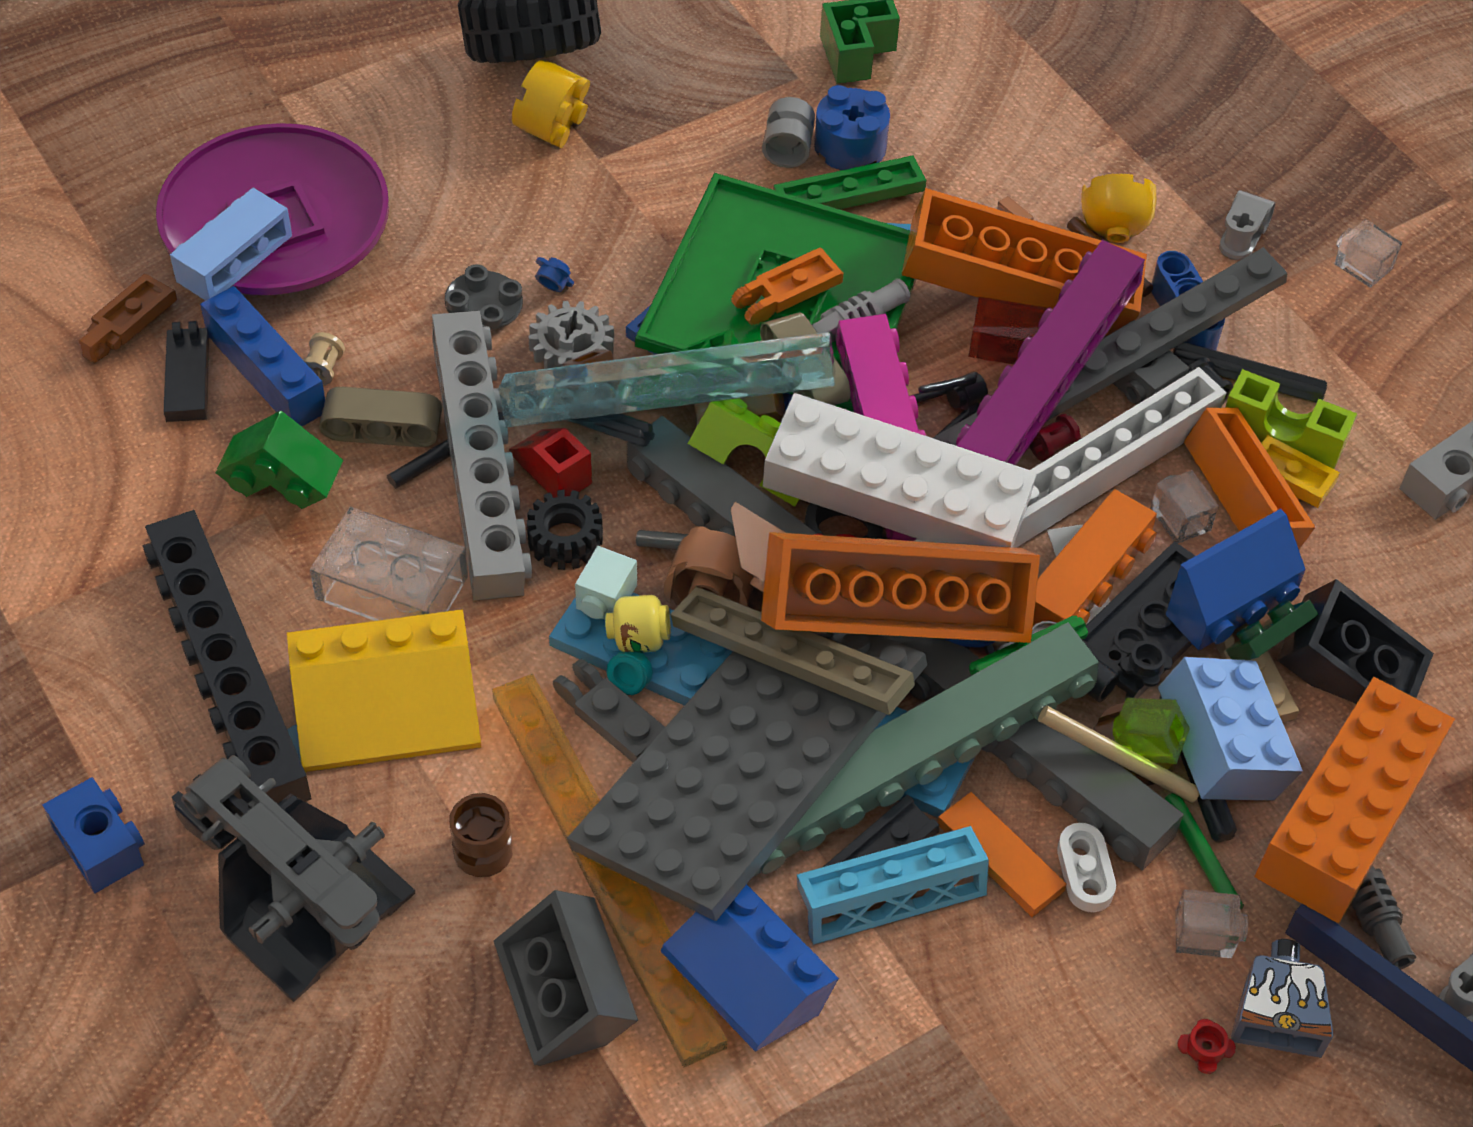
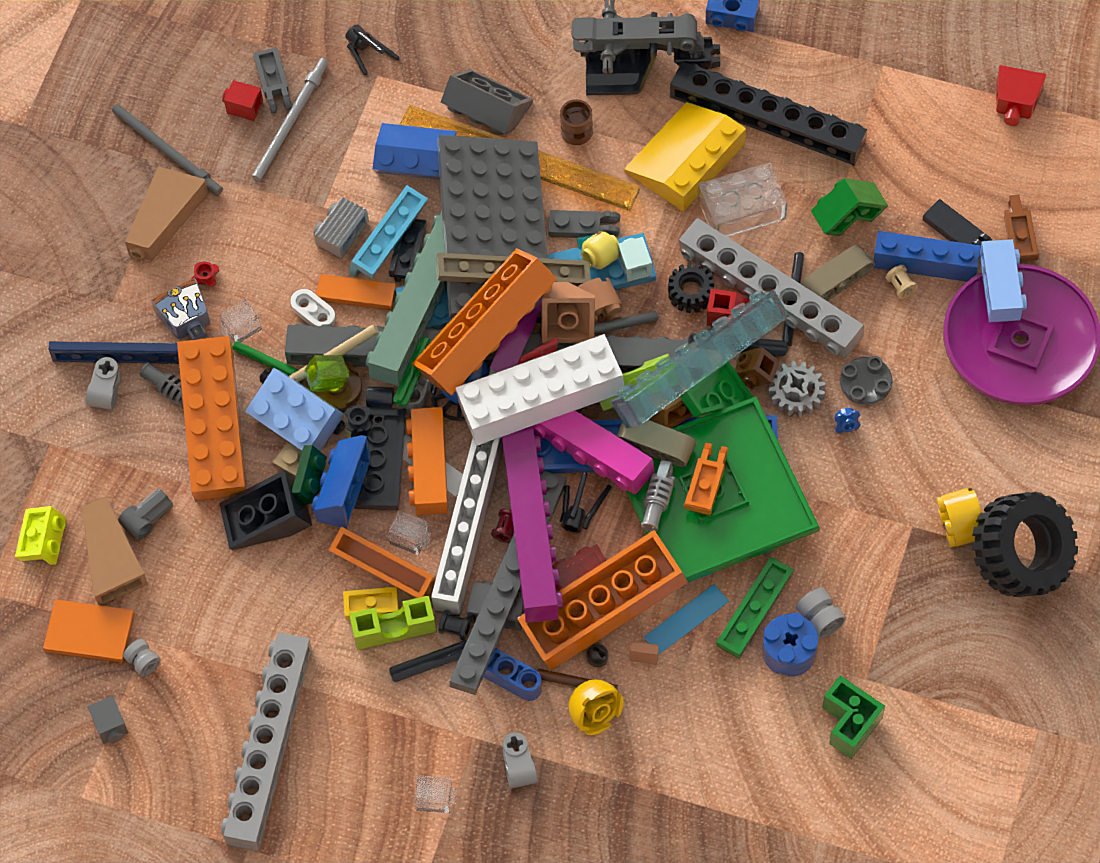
camera: 145 degrees right, 10 degrees up
none -> light grey brick [313,197,369,258]

